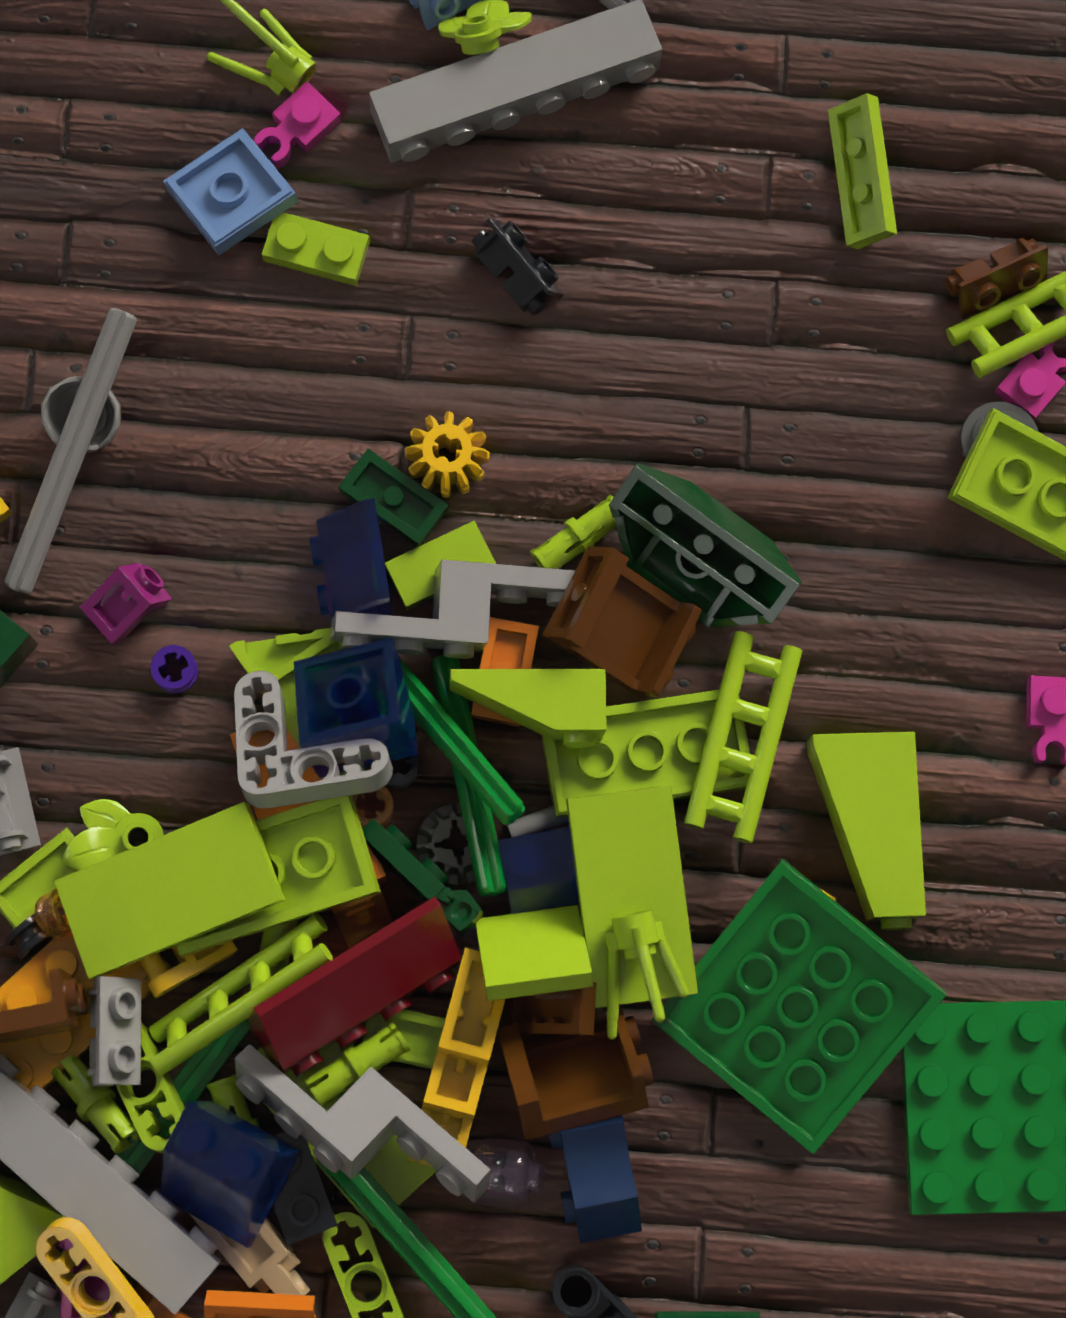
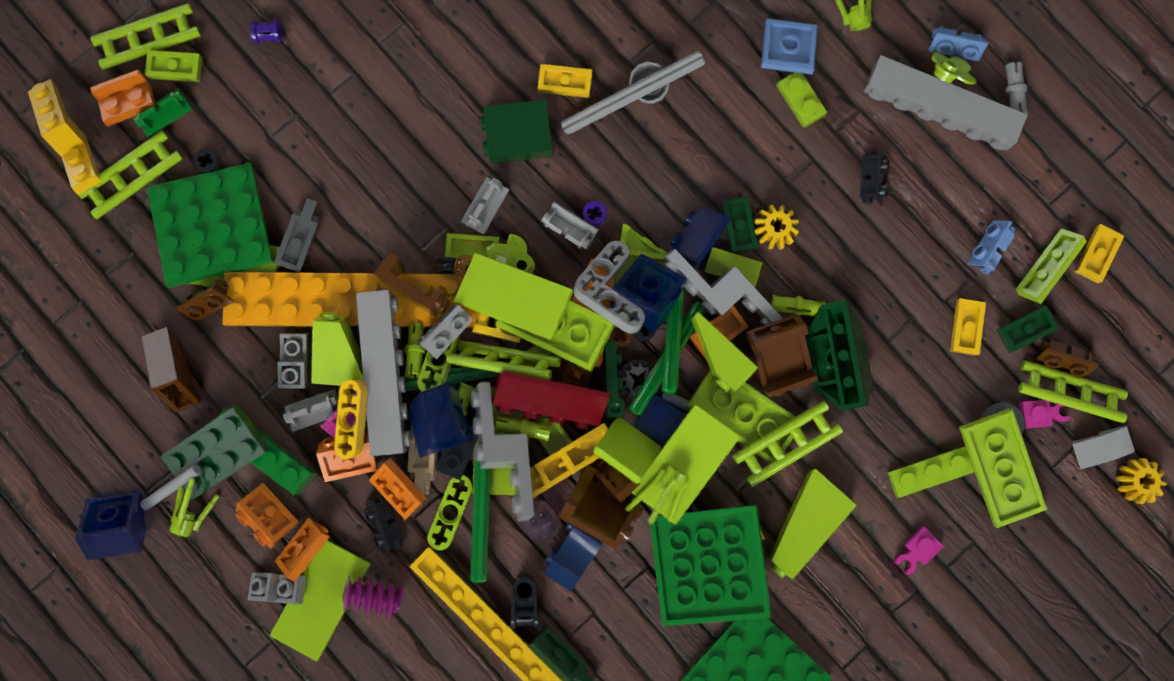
camera: 50 degrees right, 5 degrees up
magenta bracket [80,563,171,644] -> none
dark pink plate [254,82,341,169] -> none
none -> light grey hinge [541,202,599,250]
none -> lime plate [887,447,974,498]
none -> yellow plate [950,298,986,356]
none -> medium blue hinge [967,220,1015,274]
none -> dark green plate [997,305,1059,353]
none -> yellow plate [1074,224,1124,283]

